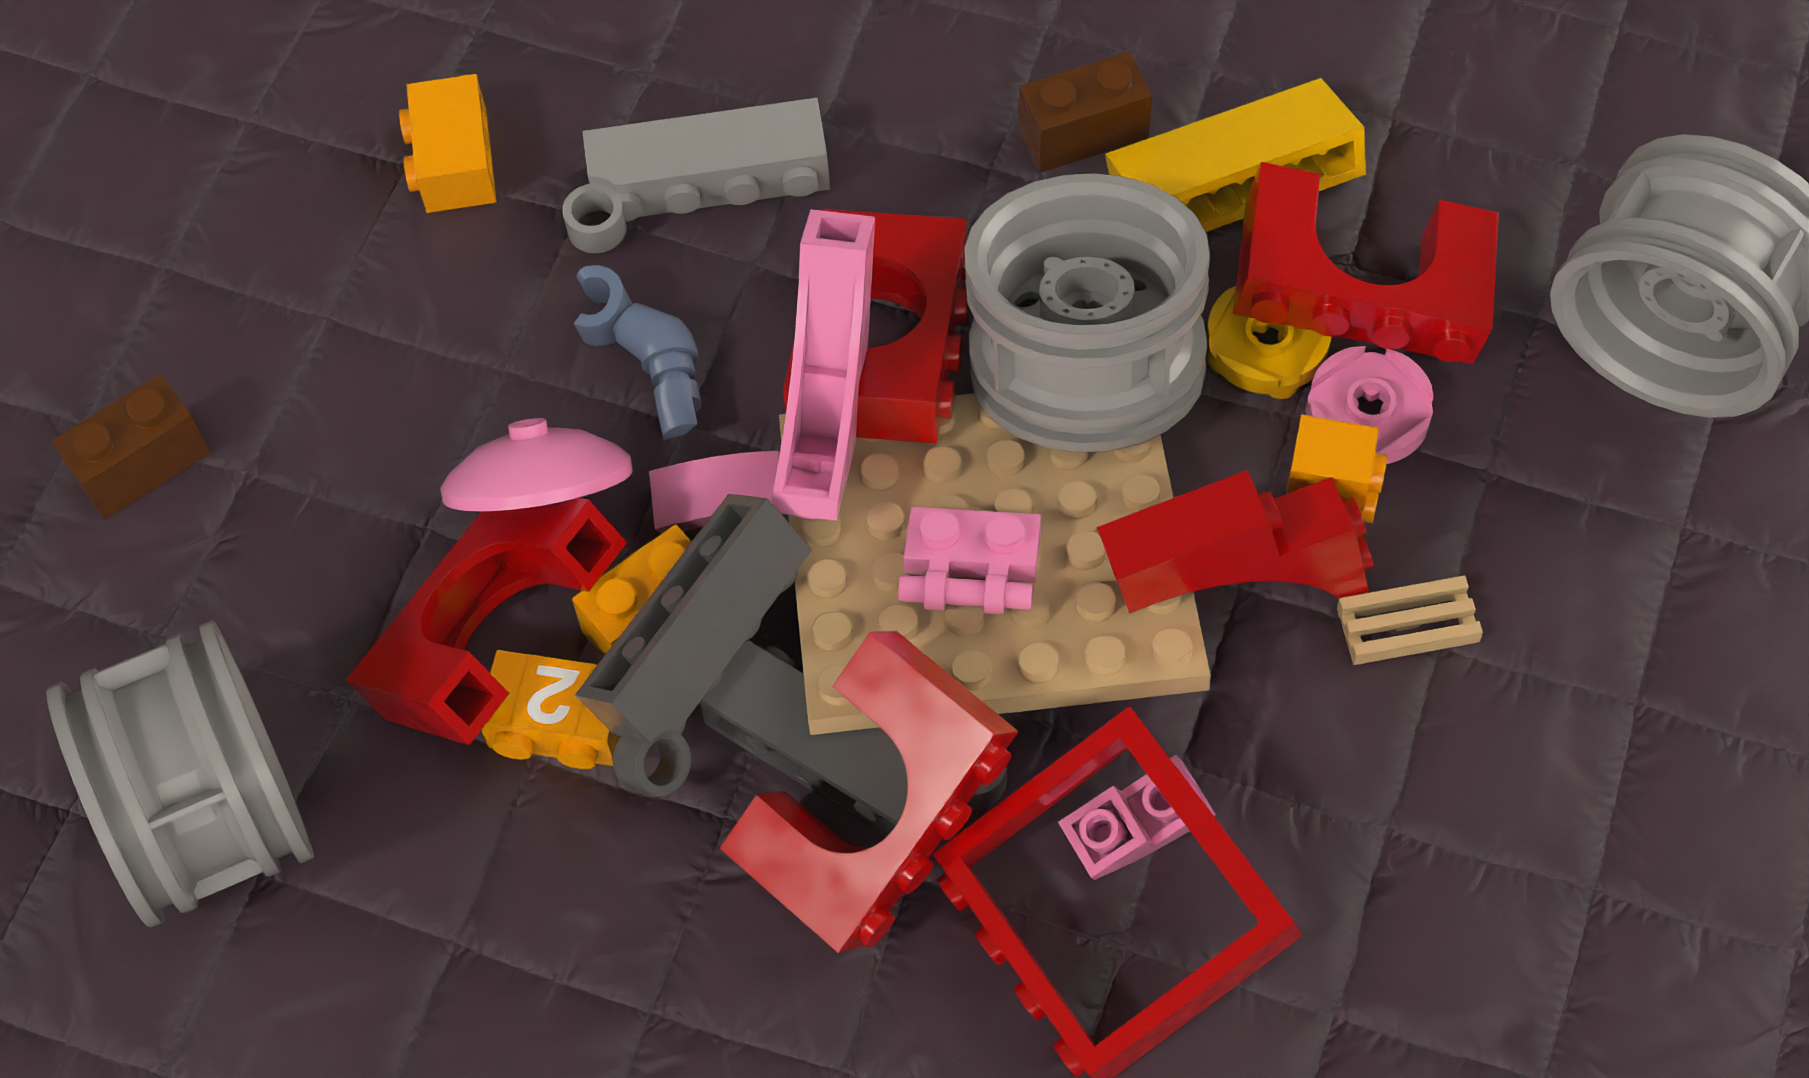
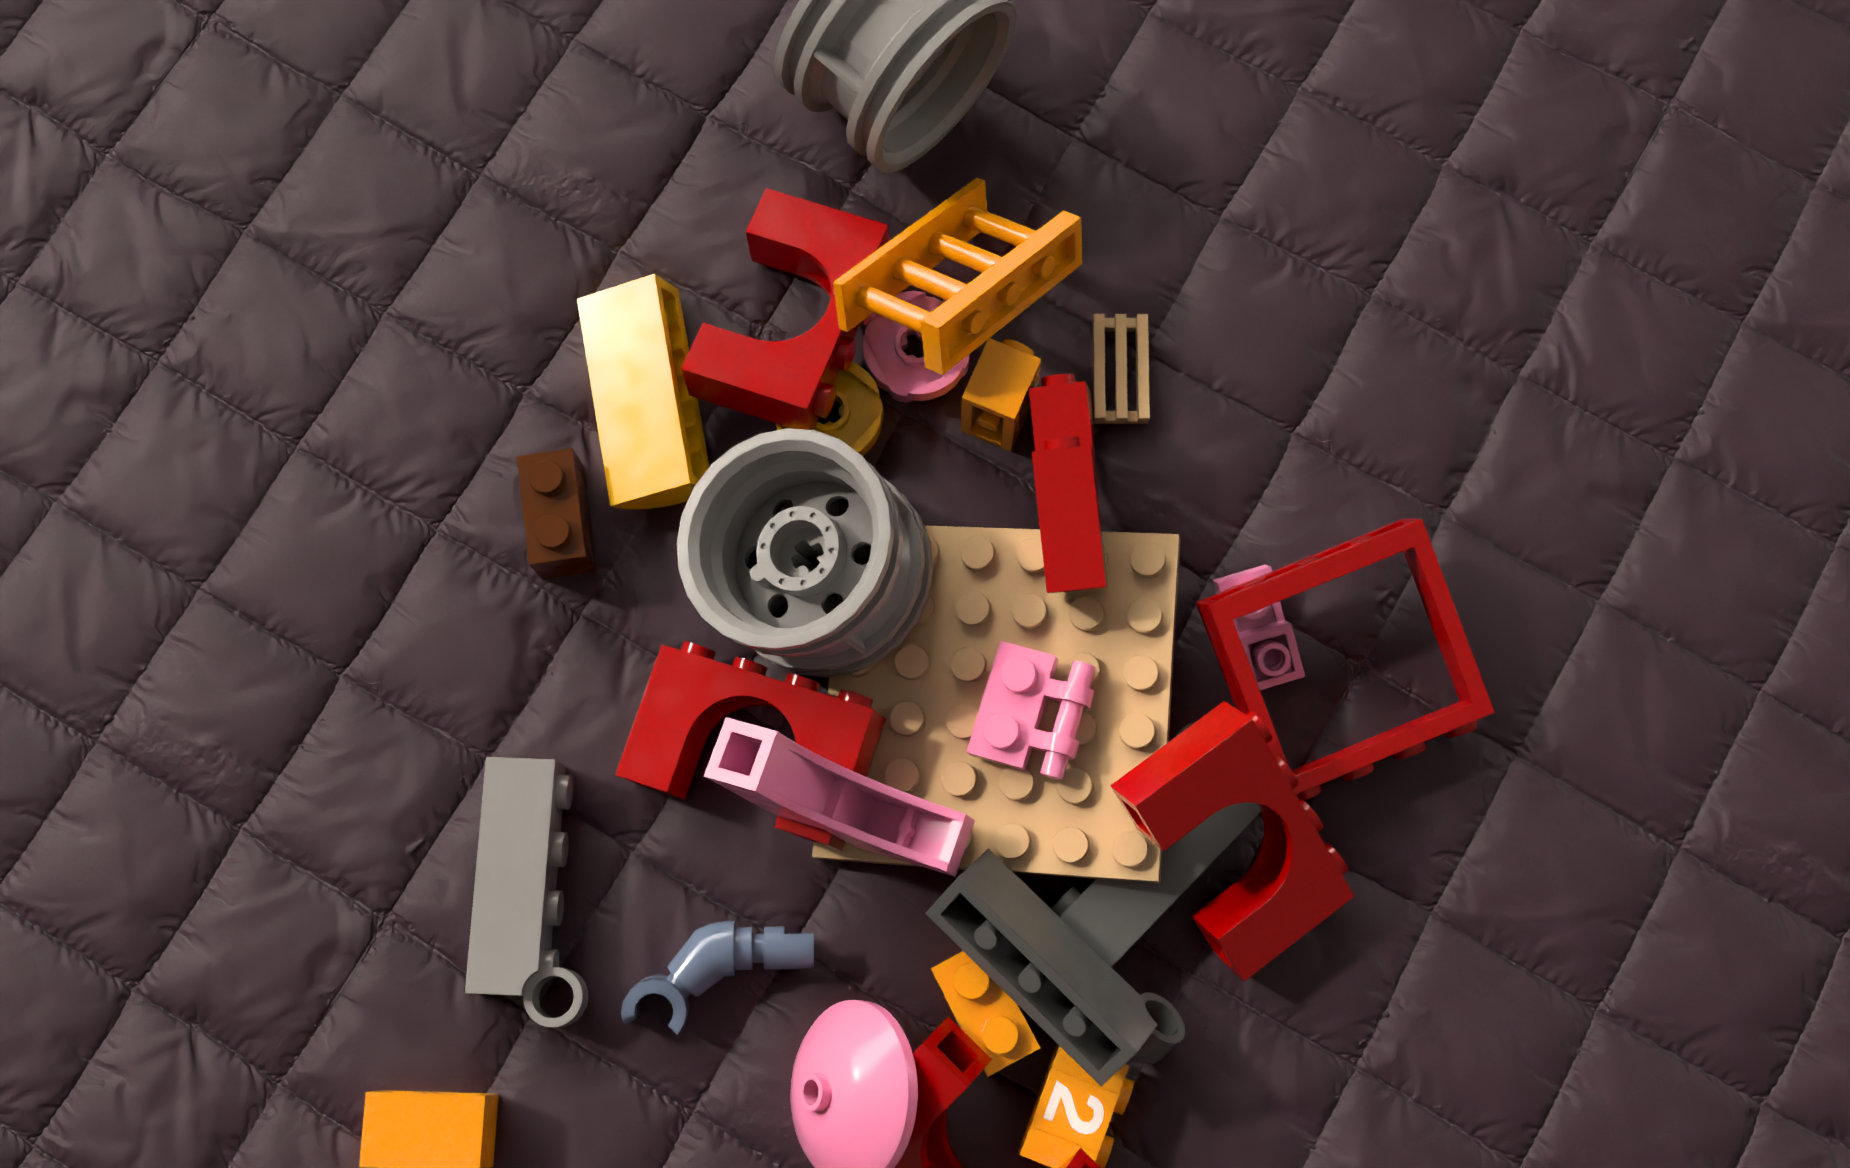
camera: 80 degrees left, 15 degrees up
bright pink slope [649,451,782,533] -> none
none -> light orange fence [833,178,1082,375]

